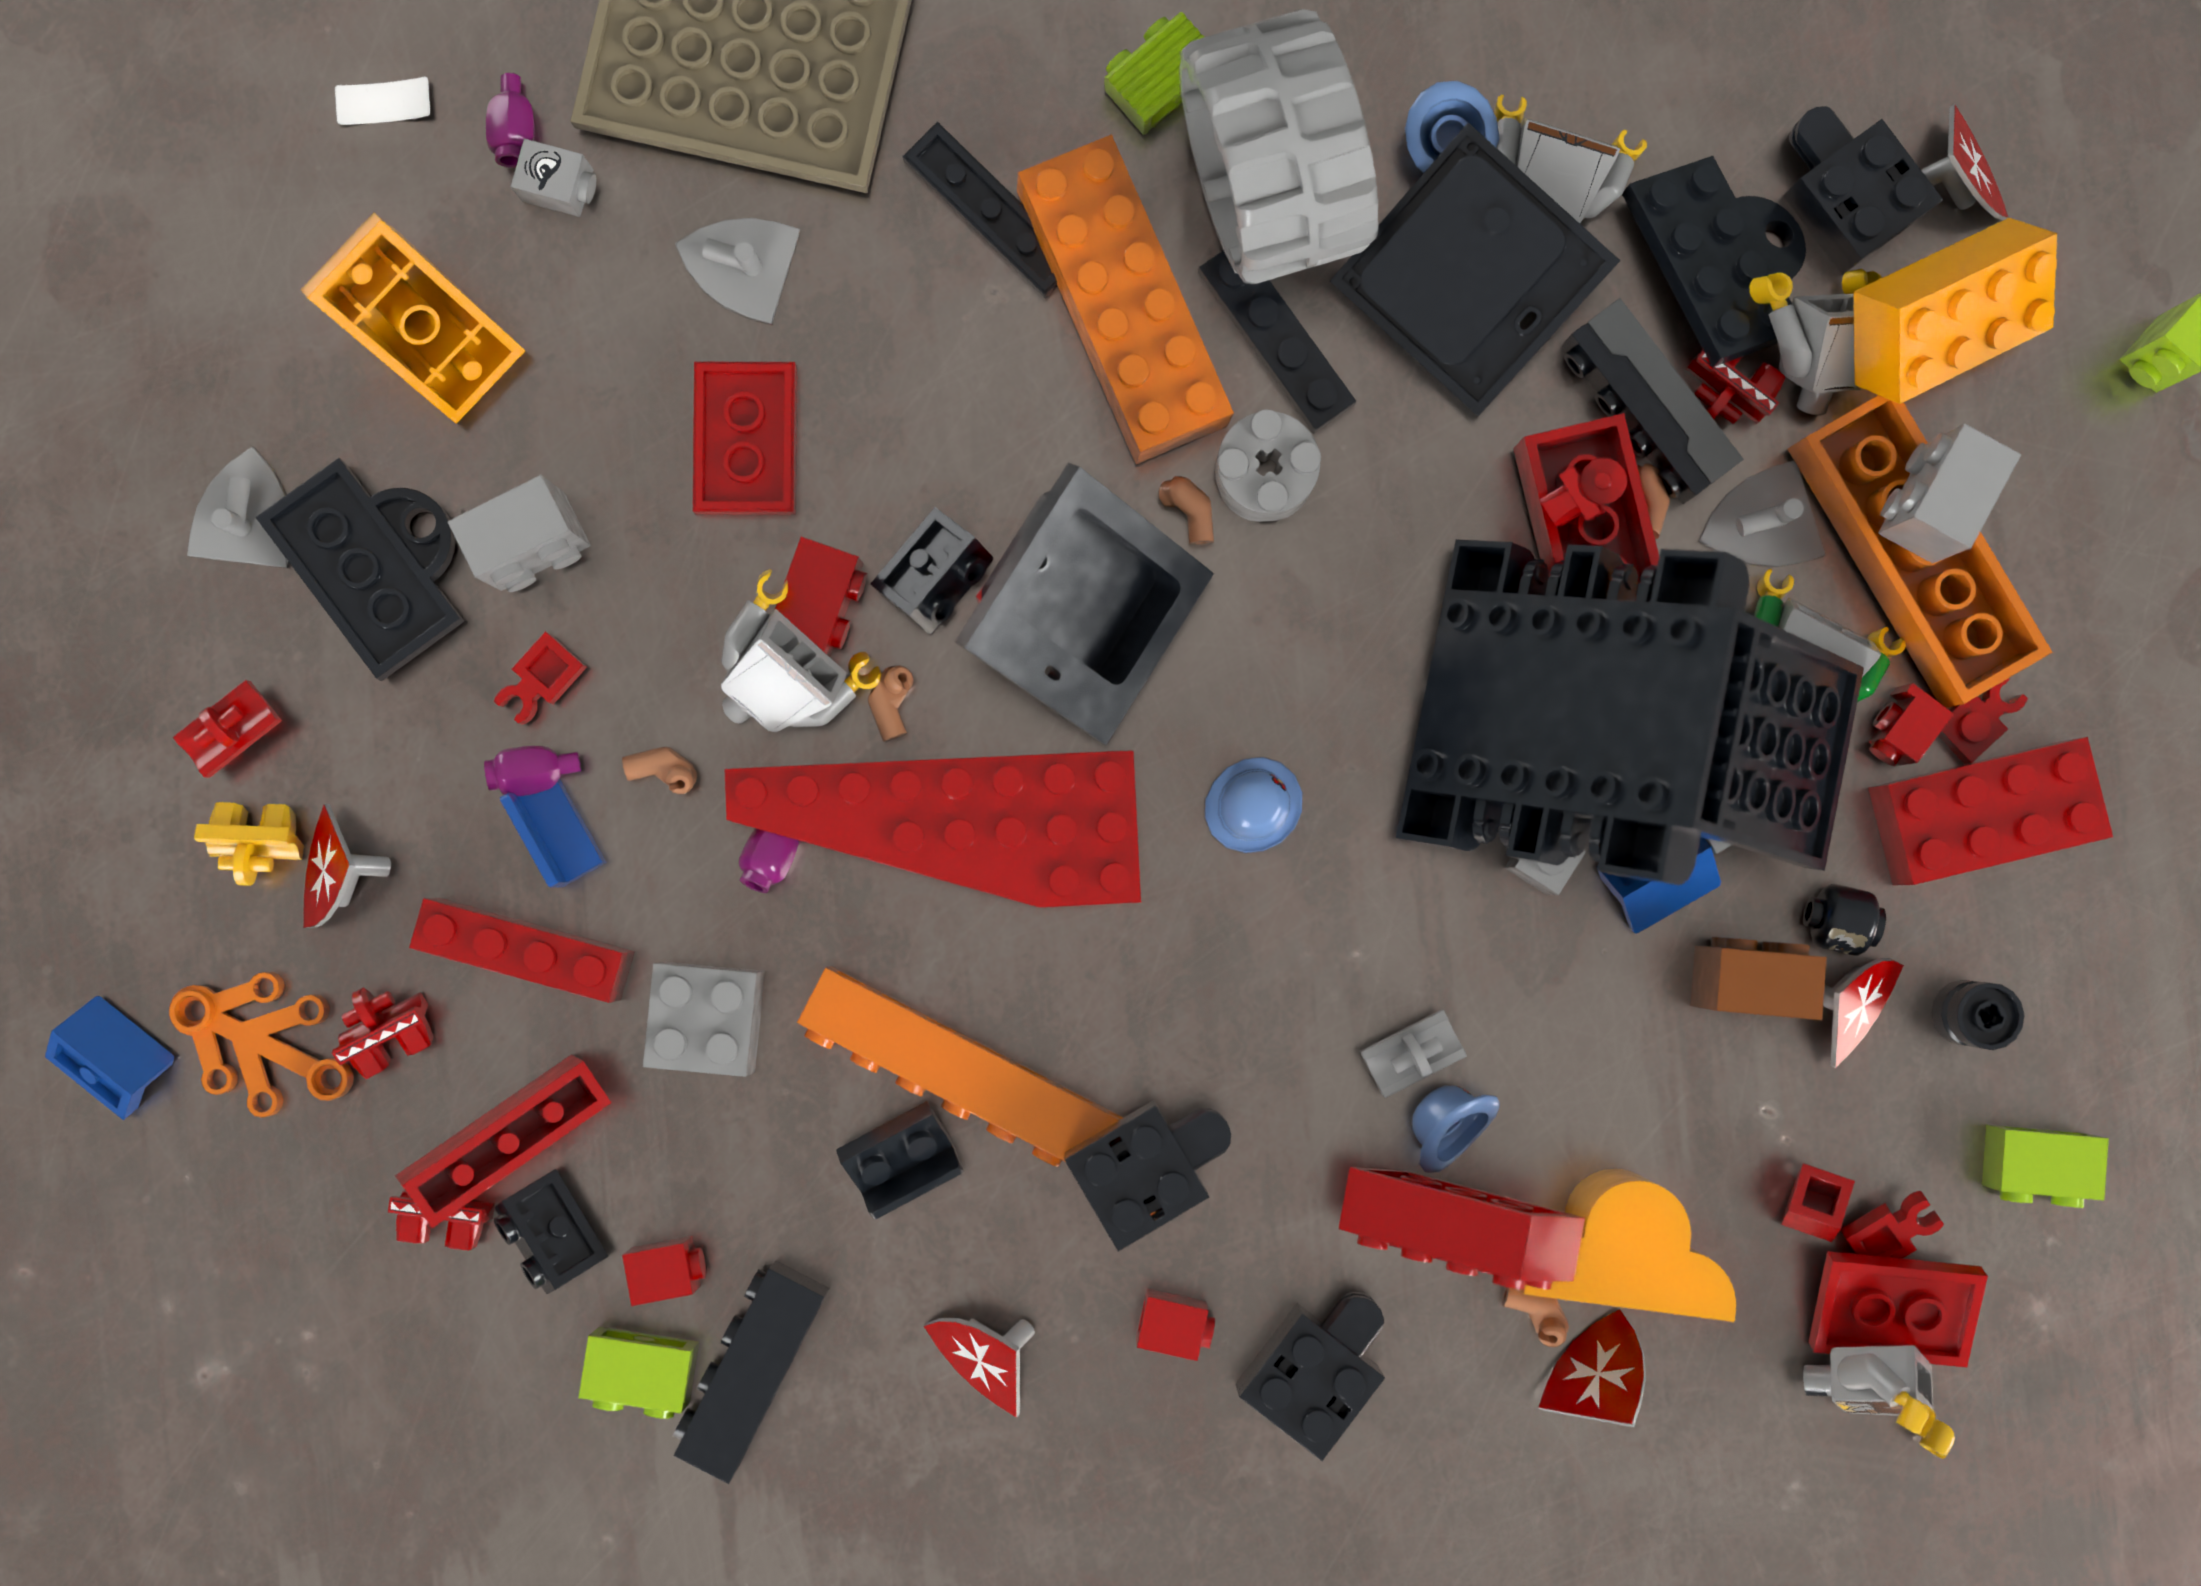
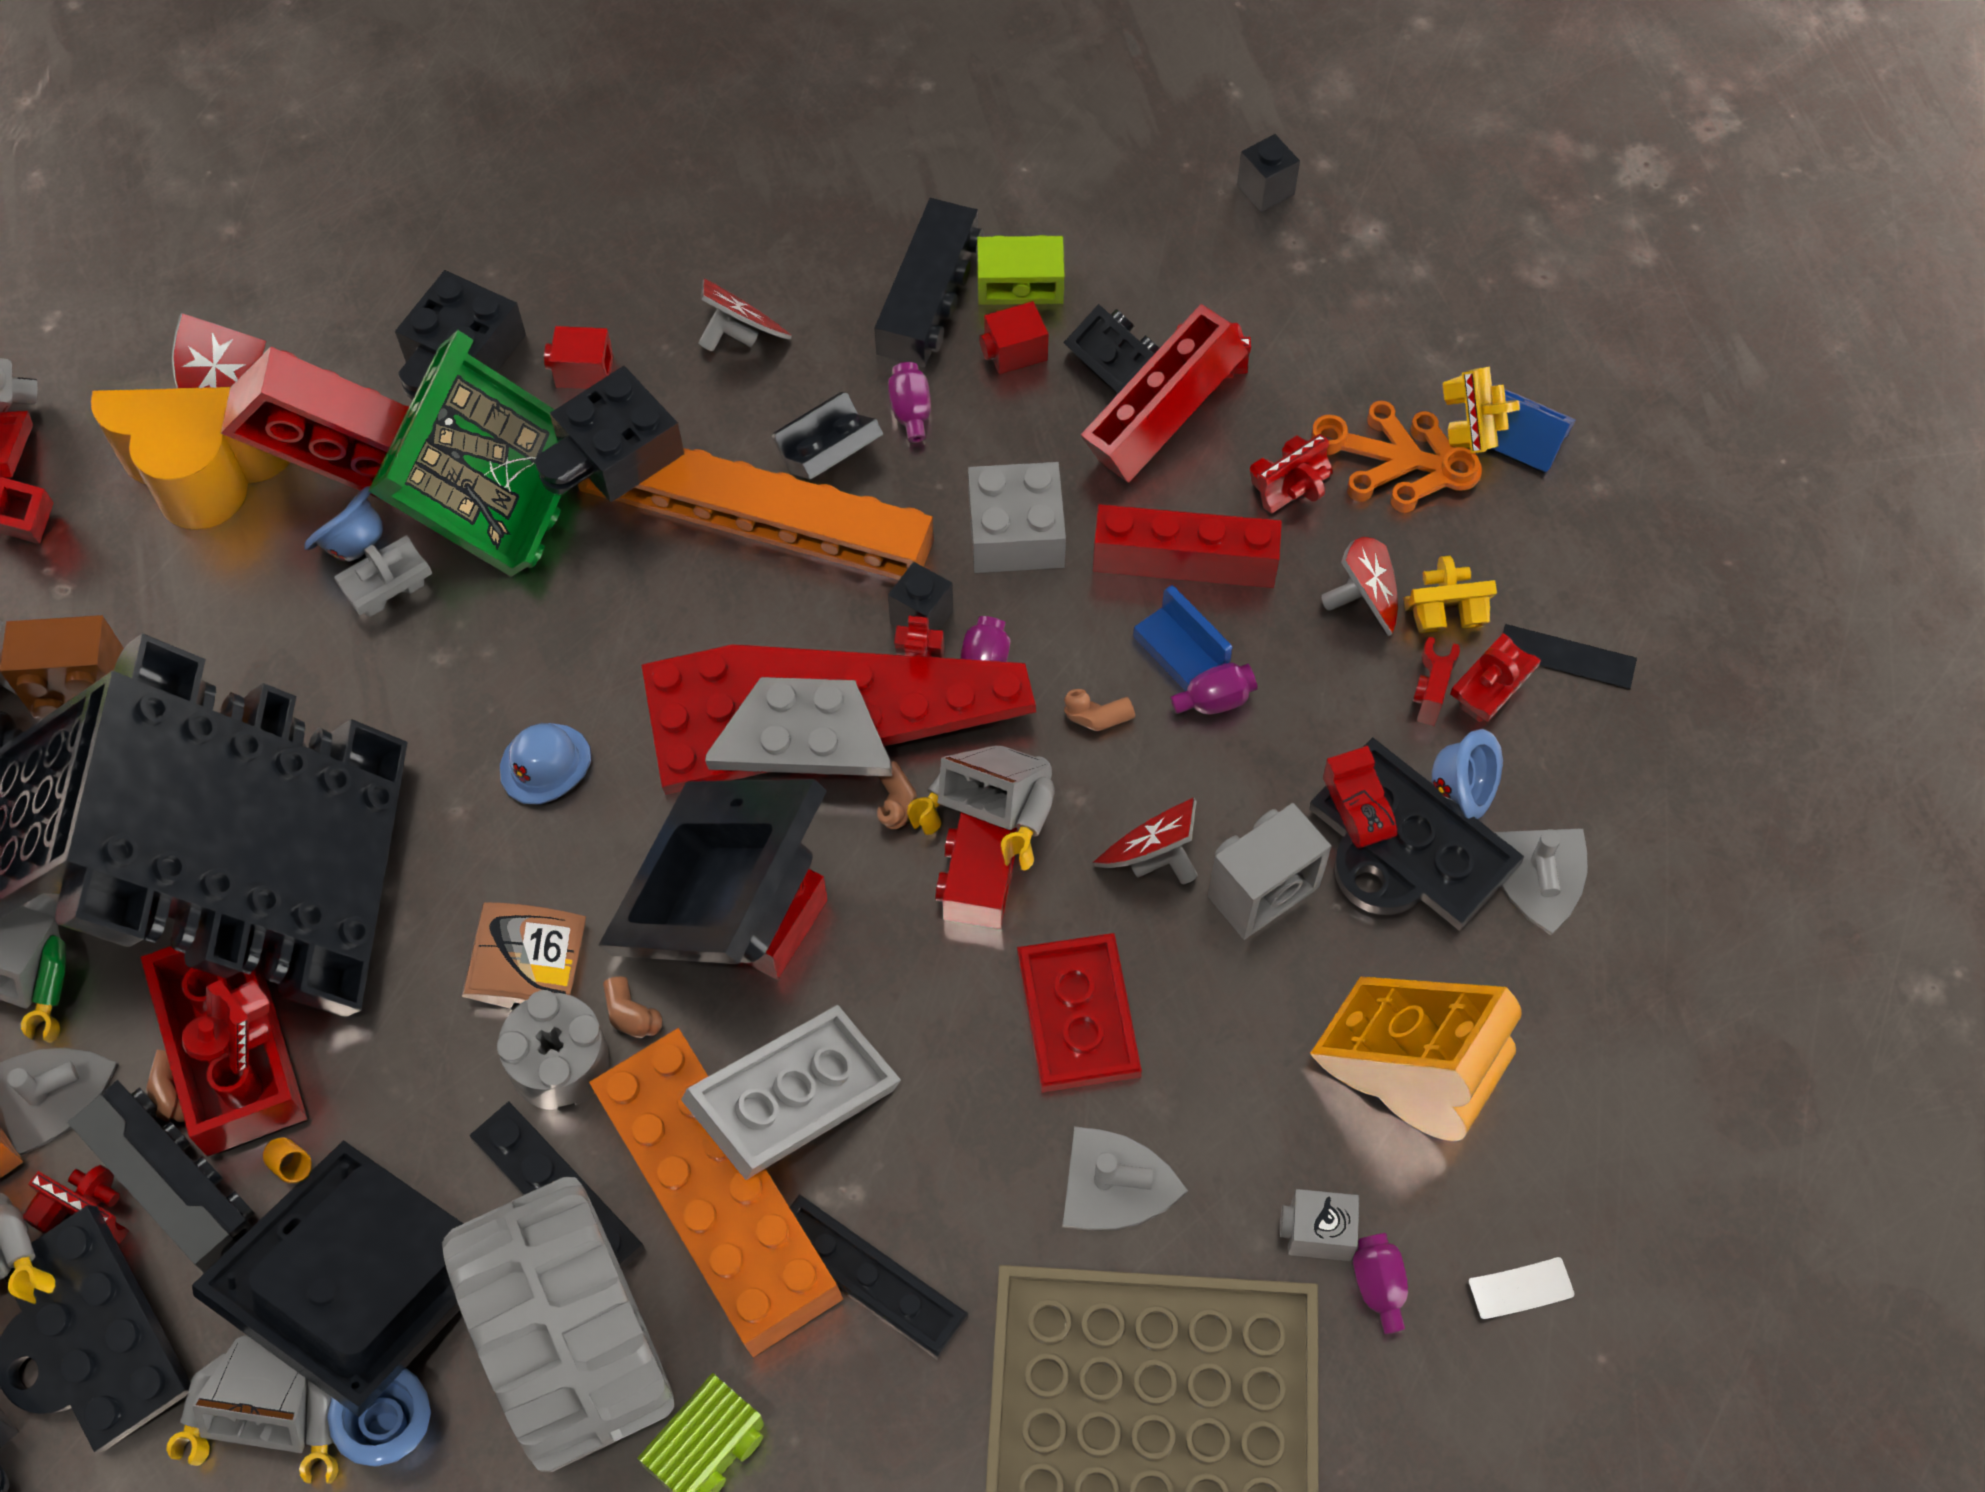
camera: 175 degrees right, 25 degrees down
red plate [494,631,587,725] -> none
black bracket [870,507,993,634] -> none
none -> light orange piece [263,1138,312,1183]
none -> panel [369,330,568,577]
none -> slope [462,902,586,1008]
none -> light grey plate [681,1005,901,1180]
none -> light grey wing [705,677,892,776]
none -> magenta plant [888,362,931,443]
none -> black brick [888,561,953,630]
none -> red plate [894,615,945,658]
none -> shield [1092,797,1198,884]
none -> black brick [1237,134,1300,212]
none -> red leg [1323,746,1397,848]
none -> red plate [1412,637,1460,726]
none -> medium blue hat [1432,729,1503,819]
none -> yellow hips [1442,366,1520,453]
none -> black sticker [1503,624,1637,689]

